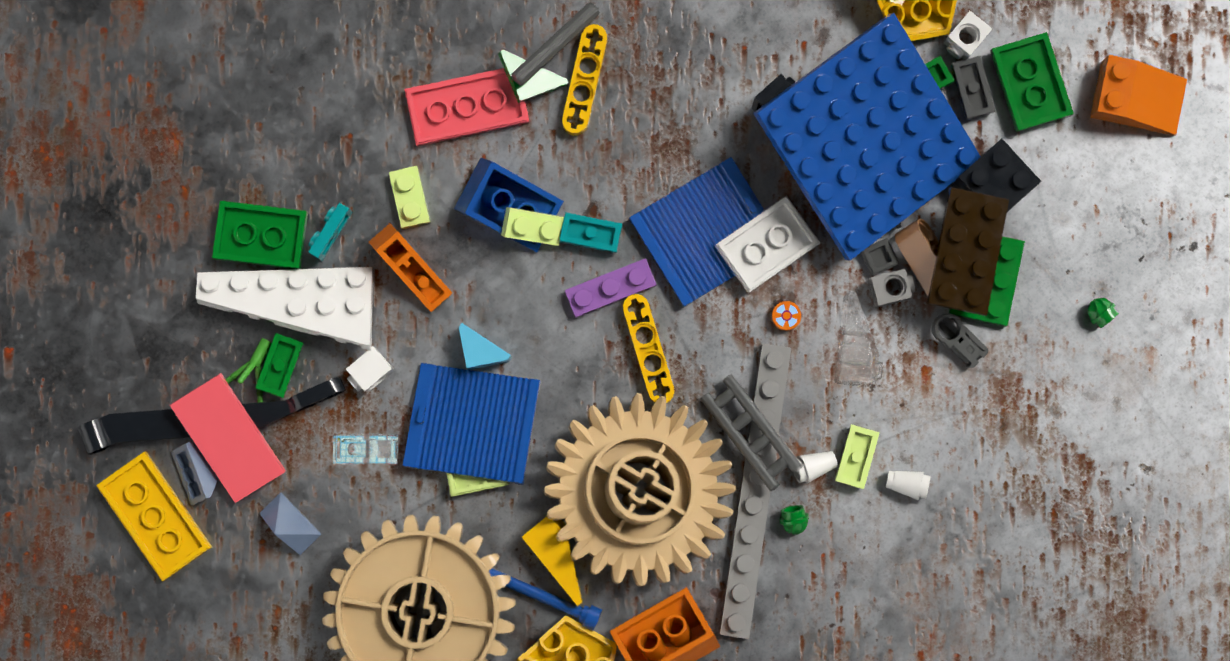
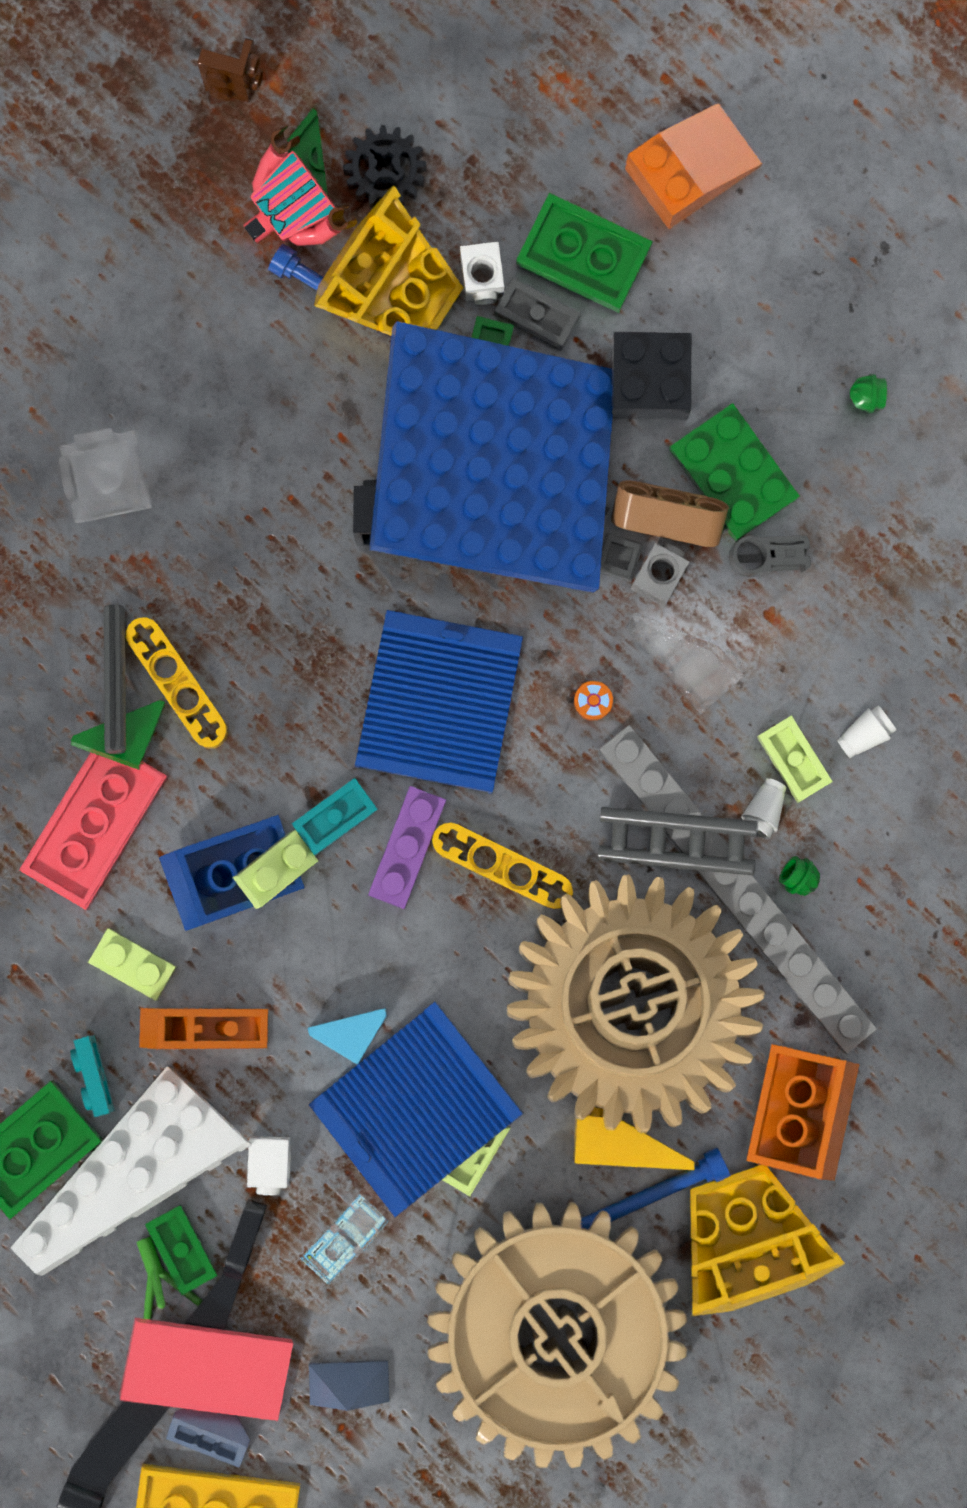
camera: 55 degrees left, 0 degrees up
white tile [715,196,820,294] -> none
dark brown plate [927,187,1009,316] -> none

